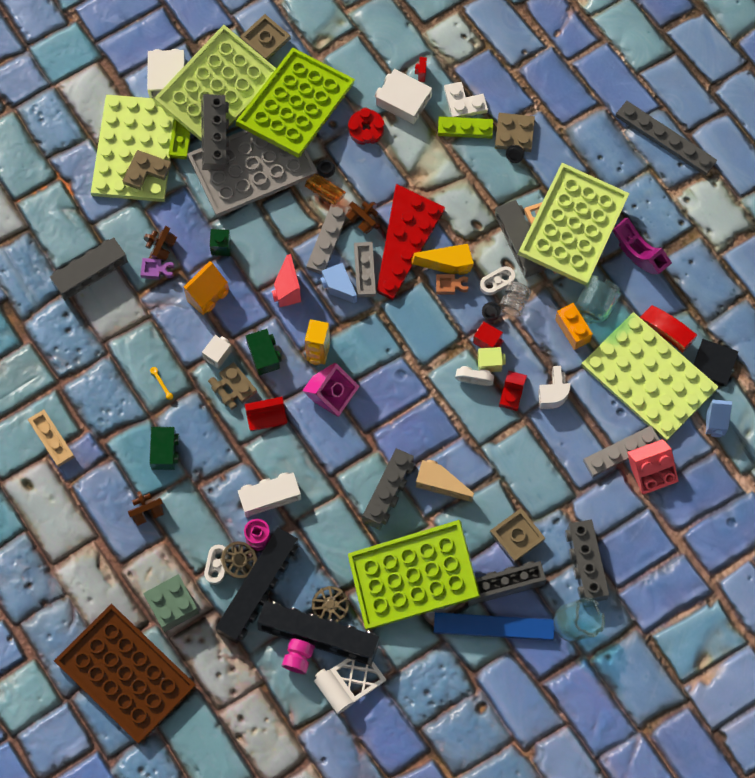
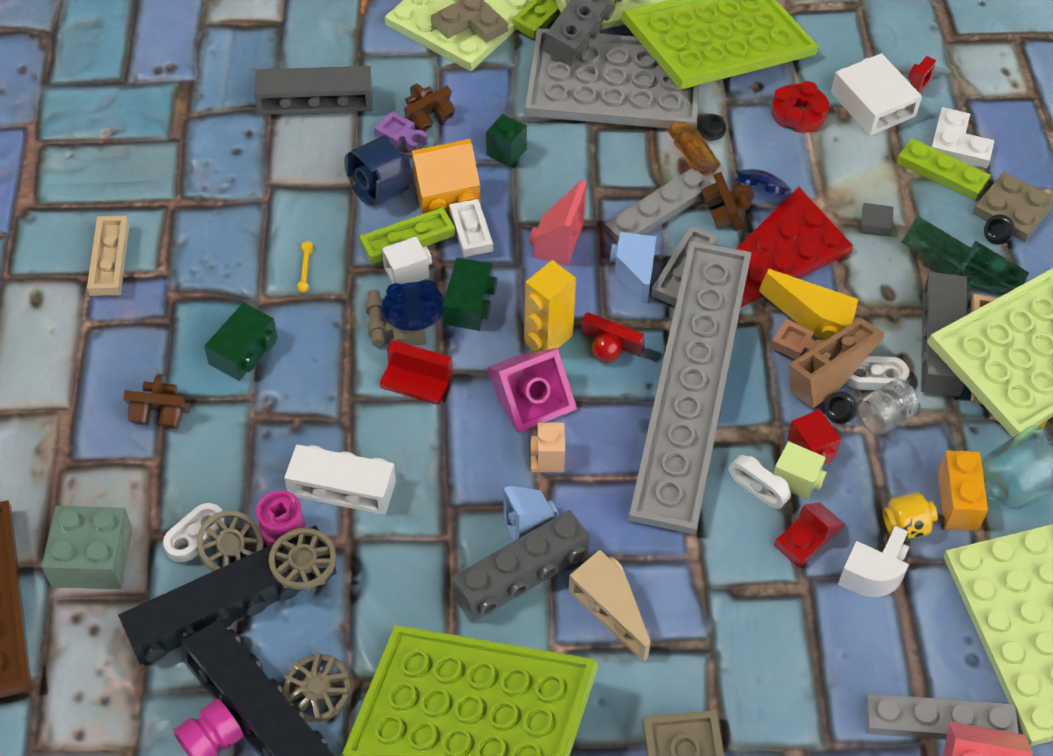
camera: 30 degrees right, 15 degrees down
none -> dark tan wheel [269,528,336,591]
none -> dark blue brick [344,135,410,206]
none -> lime plate [359,207,455,265]
none -> clear blue dish [382,280,445,331]
none -> white plate [449,199,493,257]
none -> light blue slope [503,486,559,541]
none -> light nougat brick [530,423,565,472]
none -> red tile [581,312,645,363]
none -> light grey plate [628,241,751,535]
none -> clear blue dish [735,169,792,196]
none -> medium nougat slope [788,318,884,409]
none -> dark grey tile [860,203,894,236]
none -> yellow head [883,492,938,541]
none -> clear green slope [901,215,1029,295]

